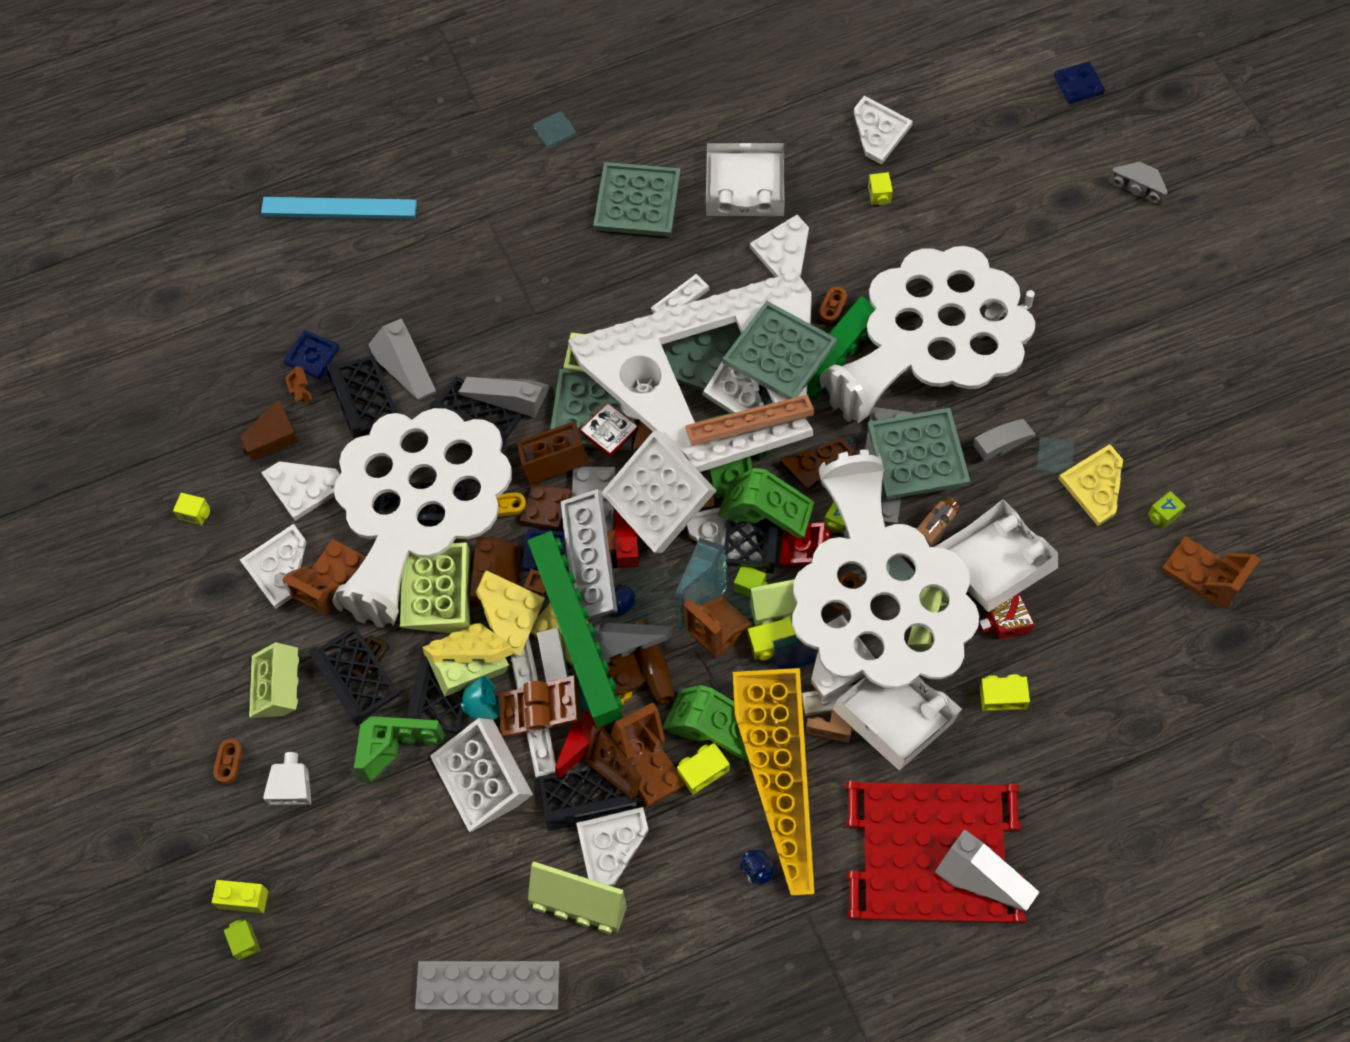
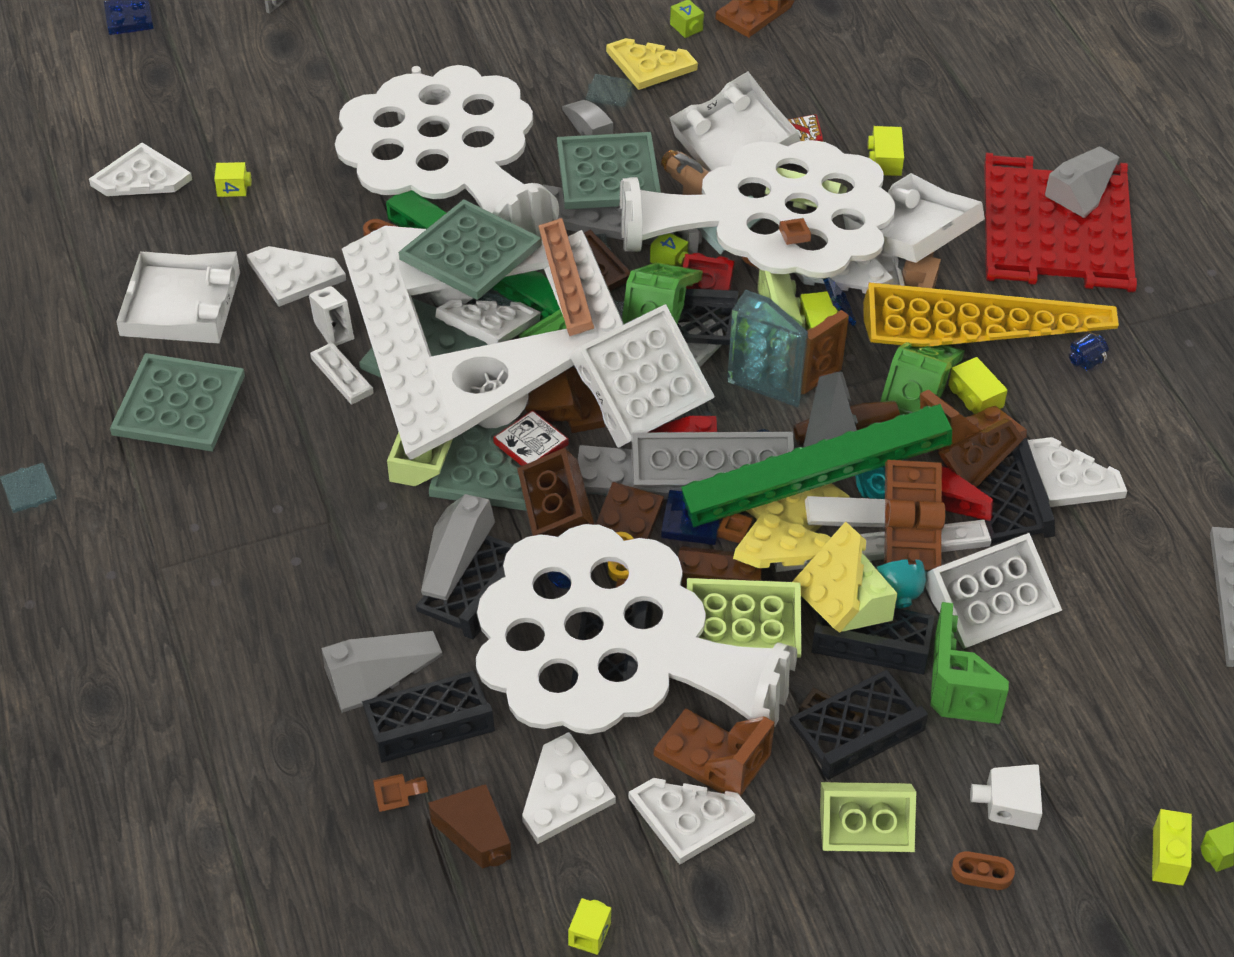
camera: 90 degrees left, 15 degrees down
medium azure tile [261,197,417,220] -> none
clear blue plate [284,330,340,379] -> none
yellowish green slope [528,861,627,934] -> none
none -> white torso [309,287,354,346]
none -> dark orange plate [779,218,811,245]

